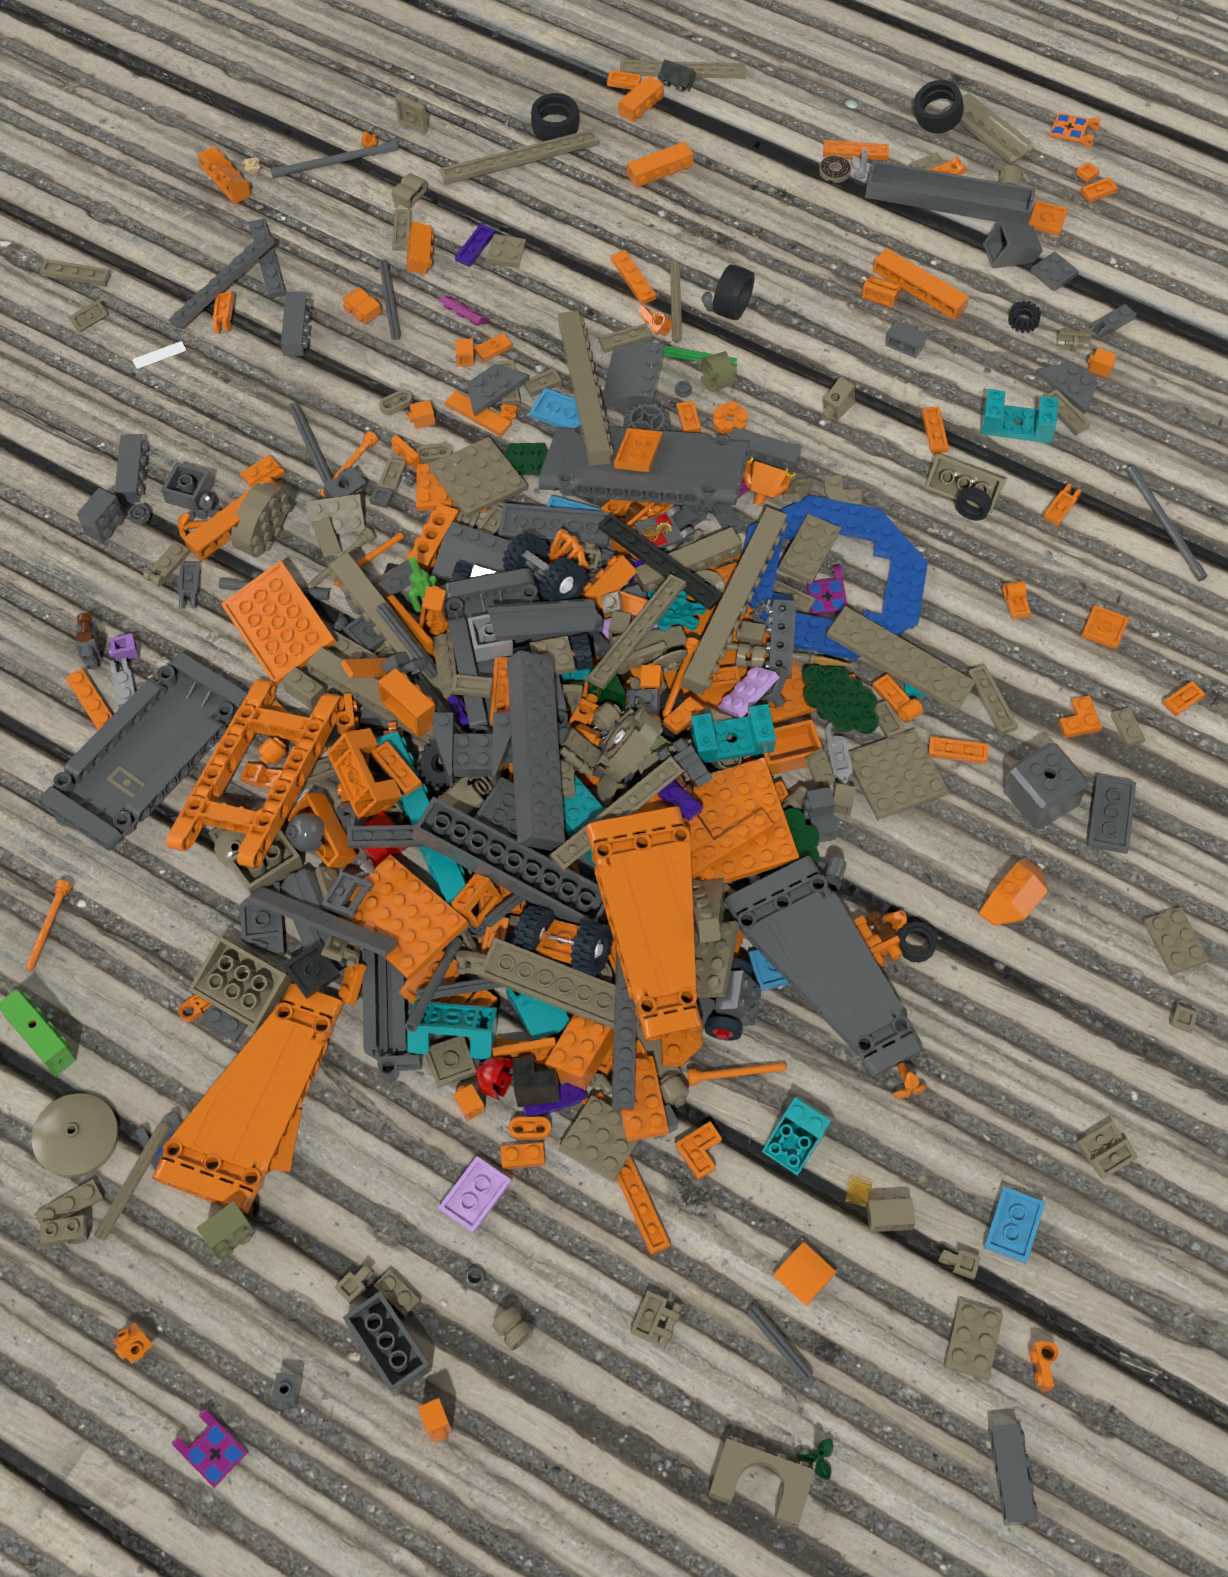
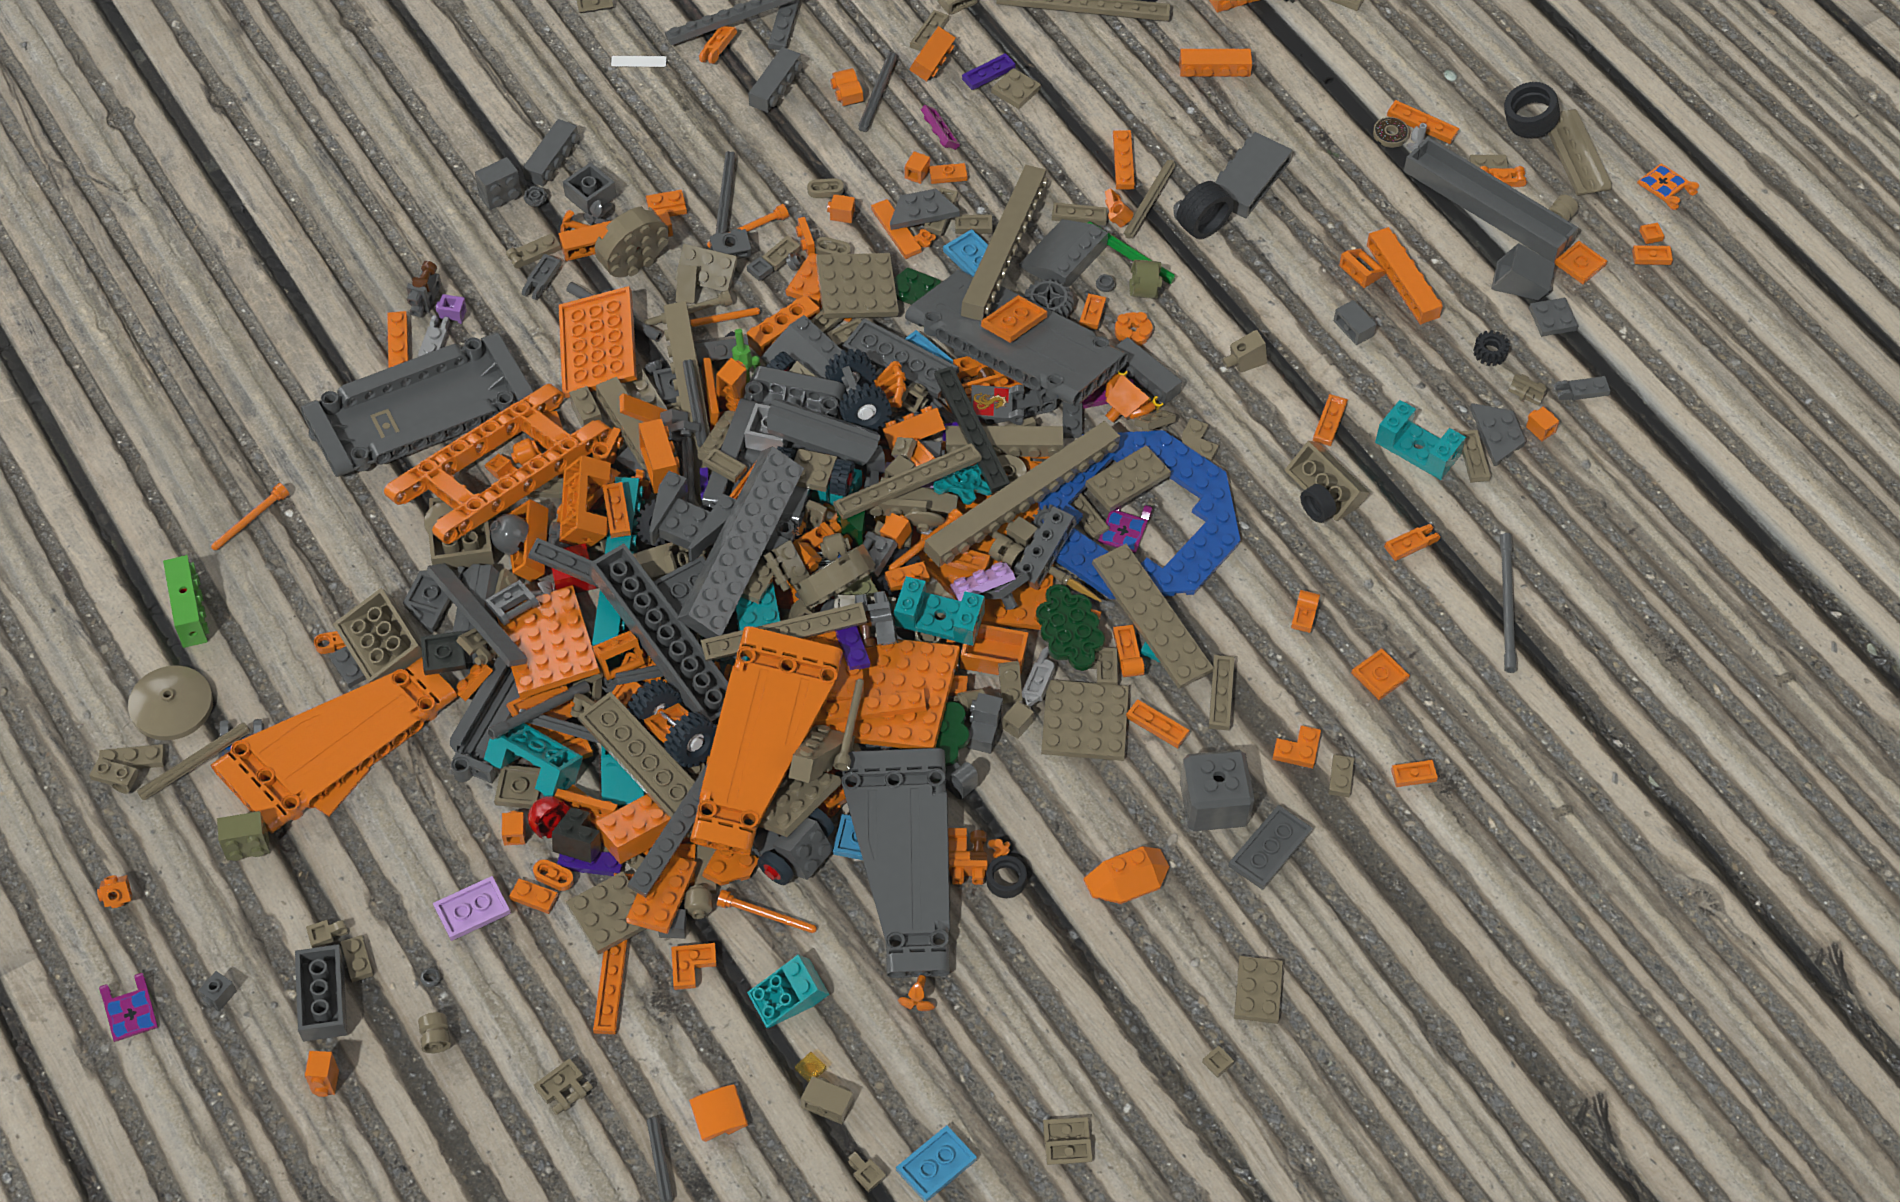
camera: 25 degrees right, 5 degrees down
none -> dark tan piece [833,679,864,771]
none -> dark grey brick [1215,132,1293,219]

